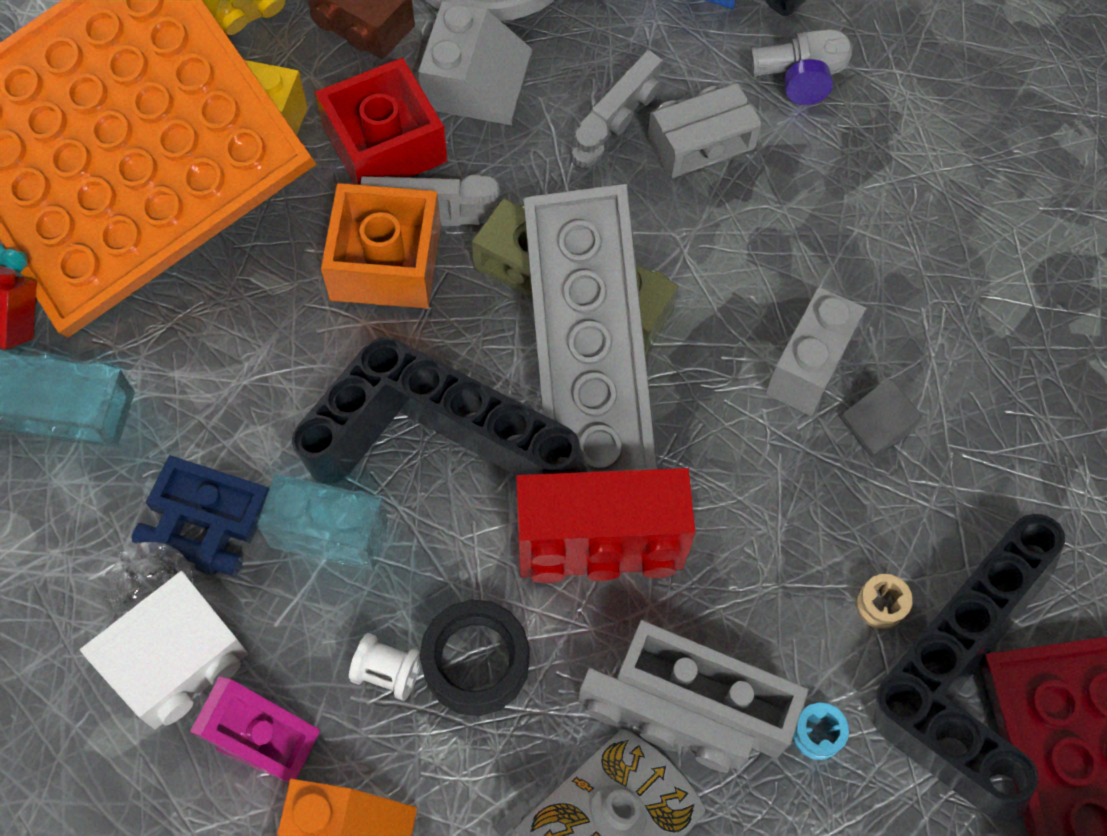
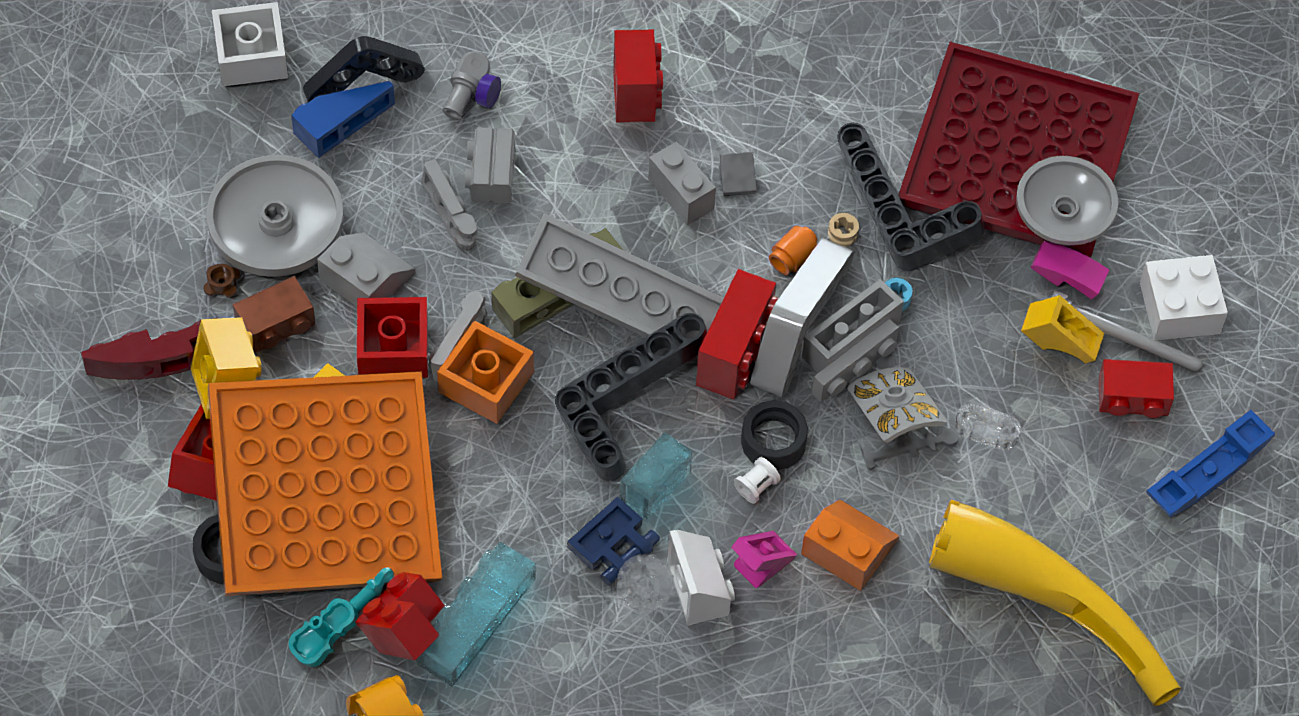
camera: 65 degrees left, 5 degrees down
none -> red brick [613,29,663,123]
none -> light grey beam [750,238,854,398]
none -> orange brick [769,226,817,275]

